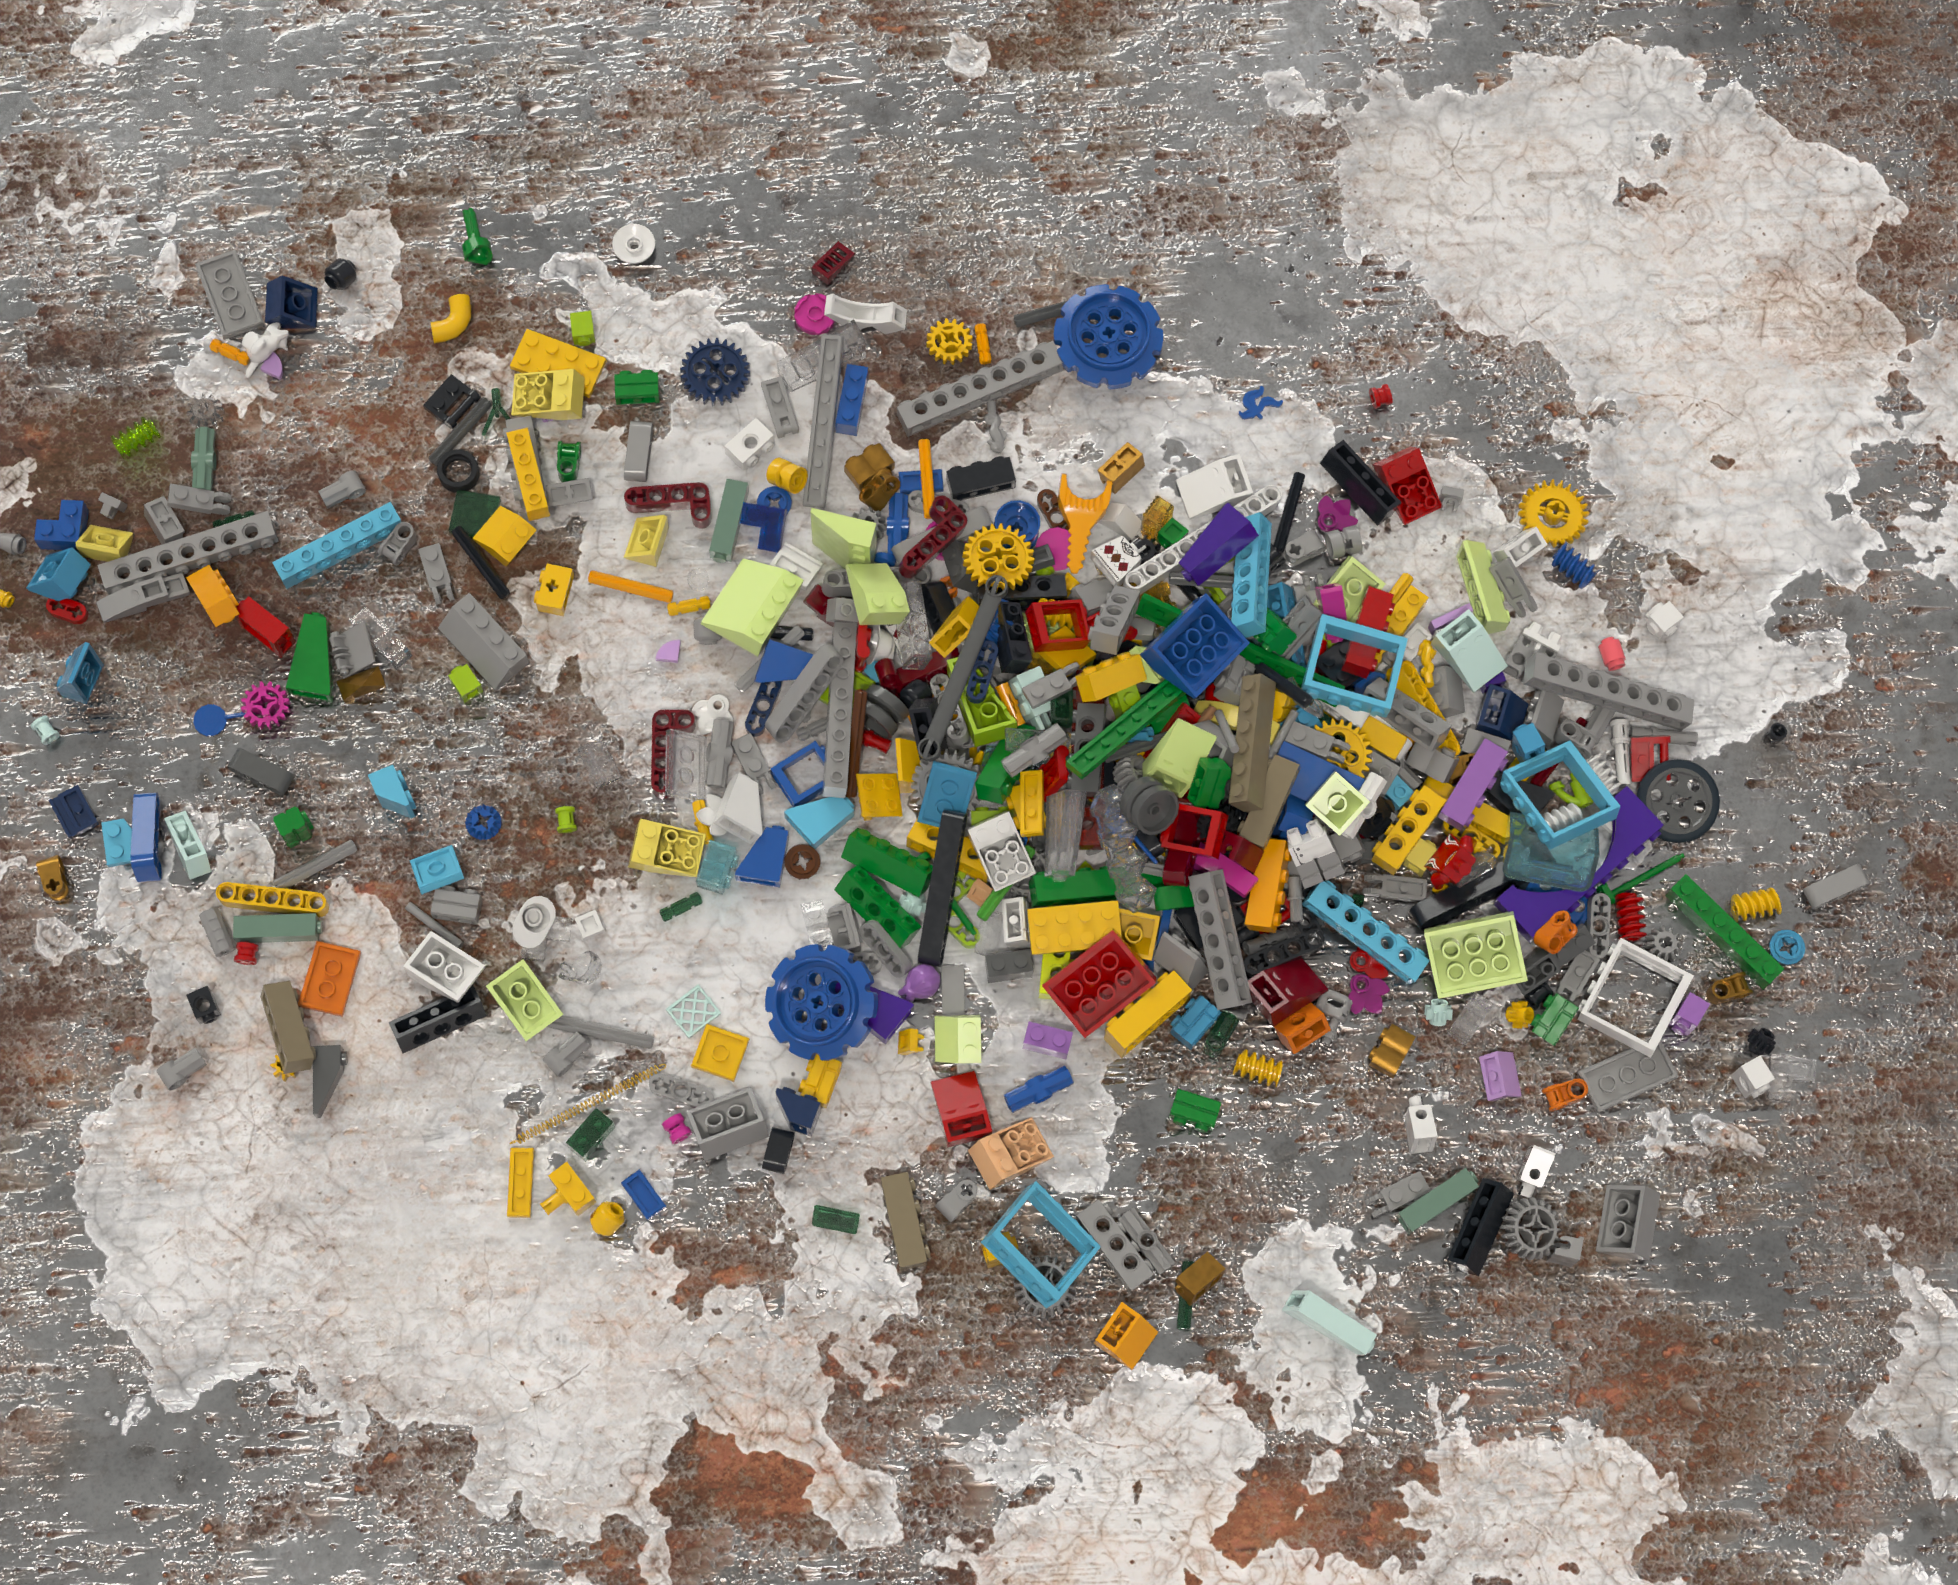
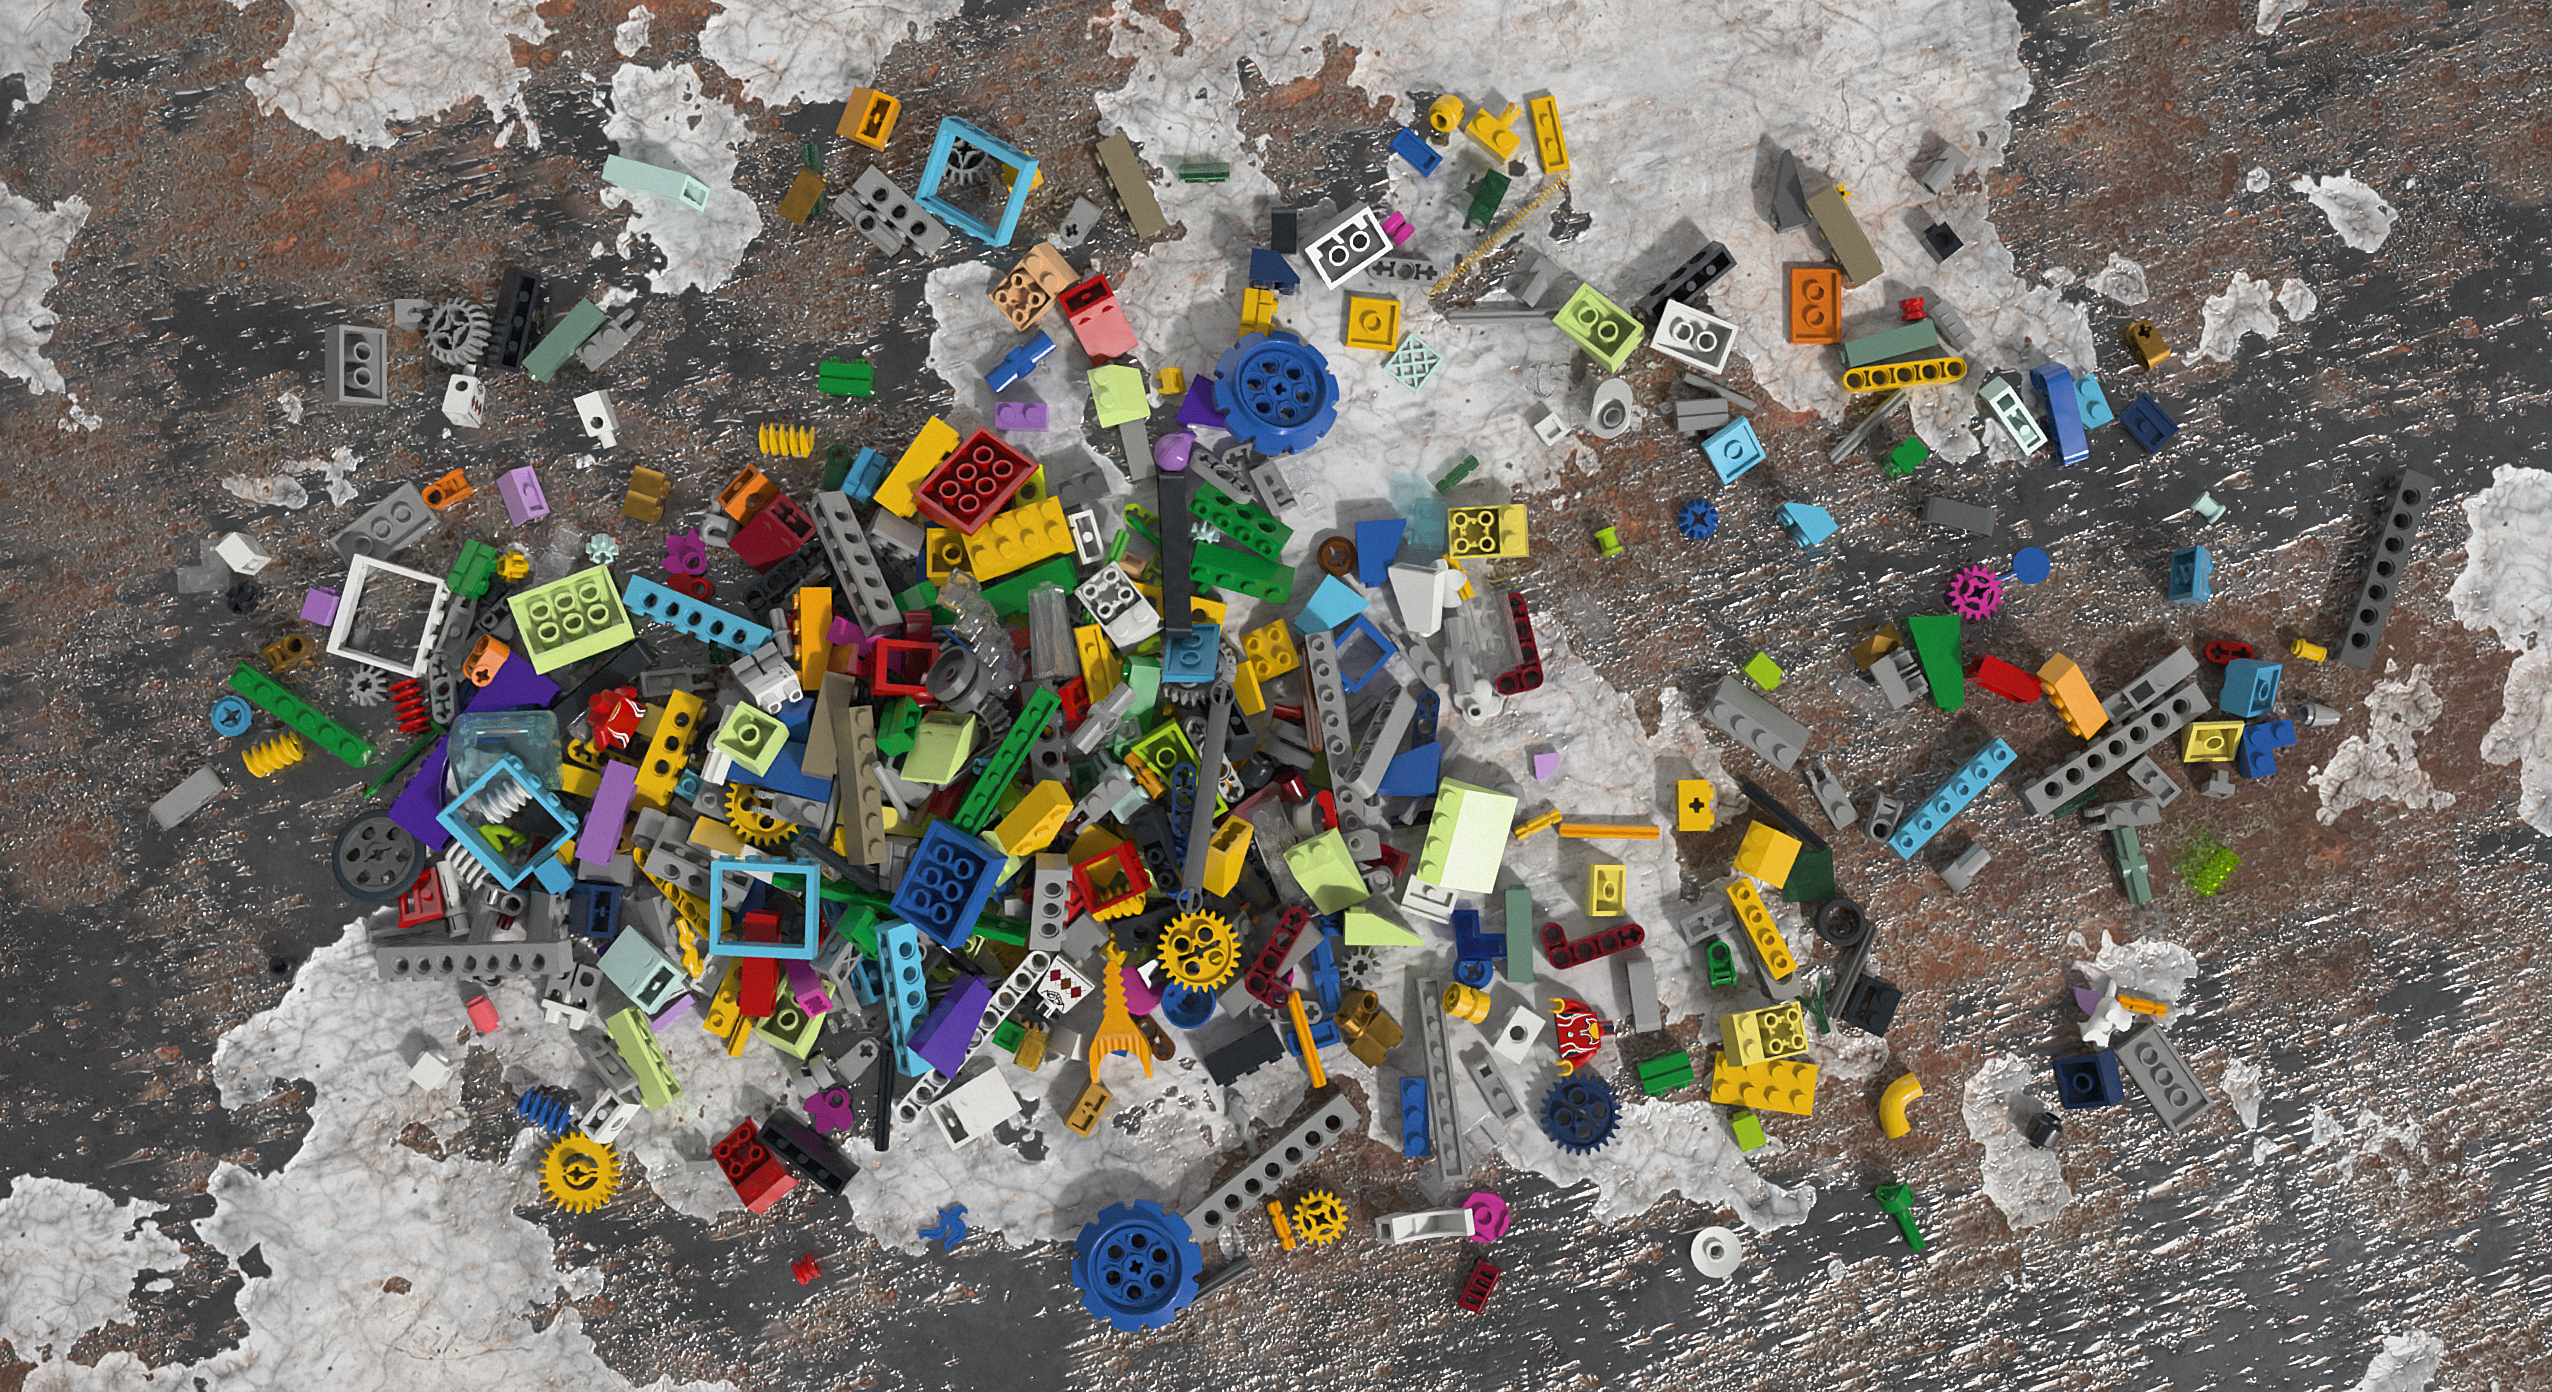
camera: 170 degrees right, 15 degrees up
none -> red torso [1547,997,1614,1076]

